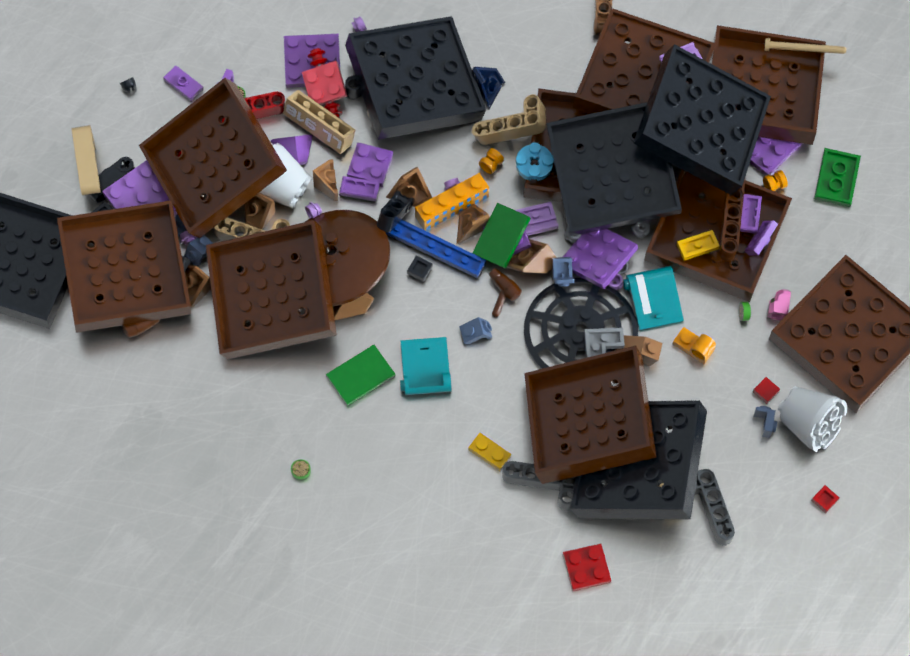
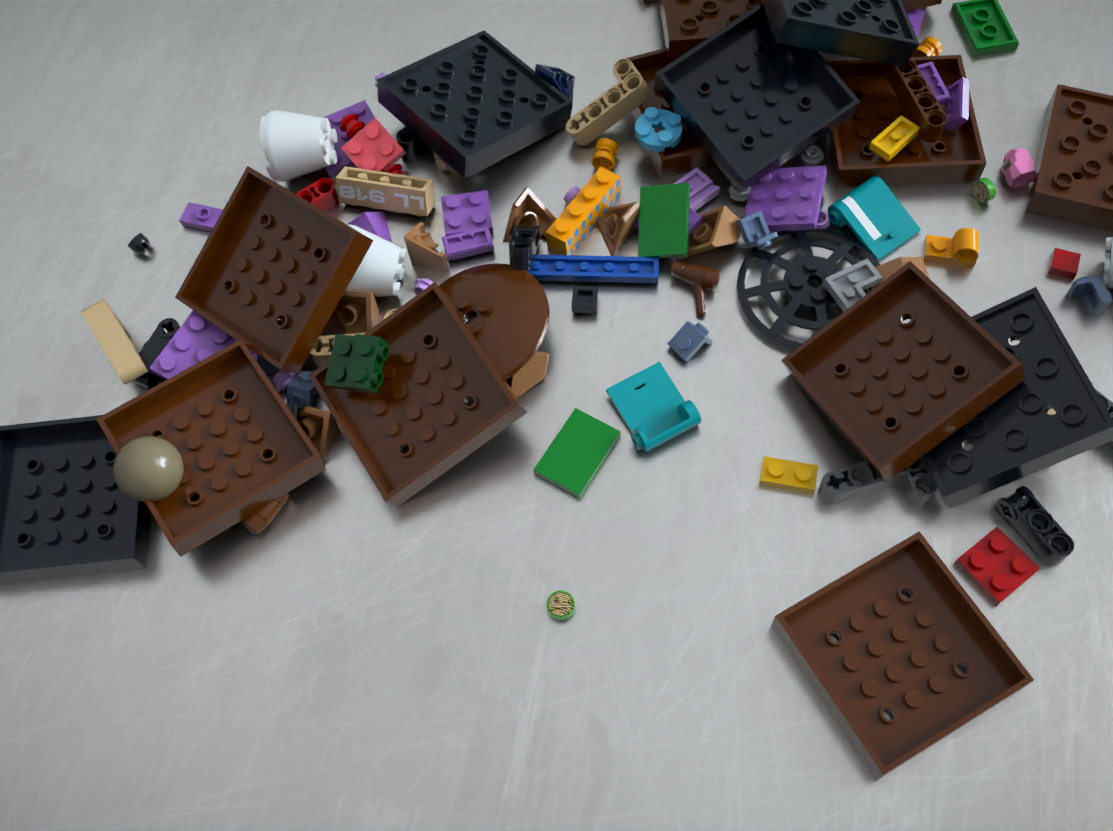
camera: 15 degrees left, 5 degrees down
none -> dark tan piece [113,436,184,503]
none -> white cone [259,110,337,182]
none -> dark green plate [324,334,389,394]
none -> reddish brown container [771,531,1034,781]
none -> black piece [997,486,1074,566]

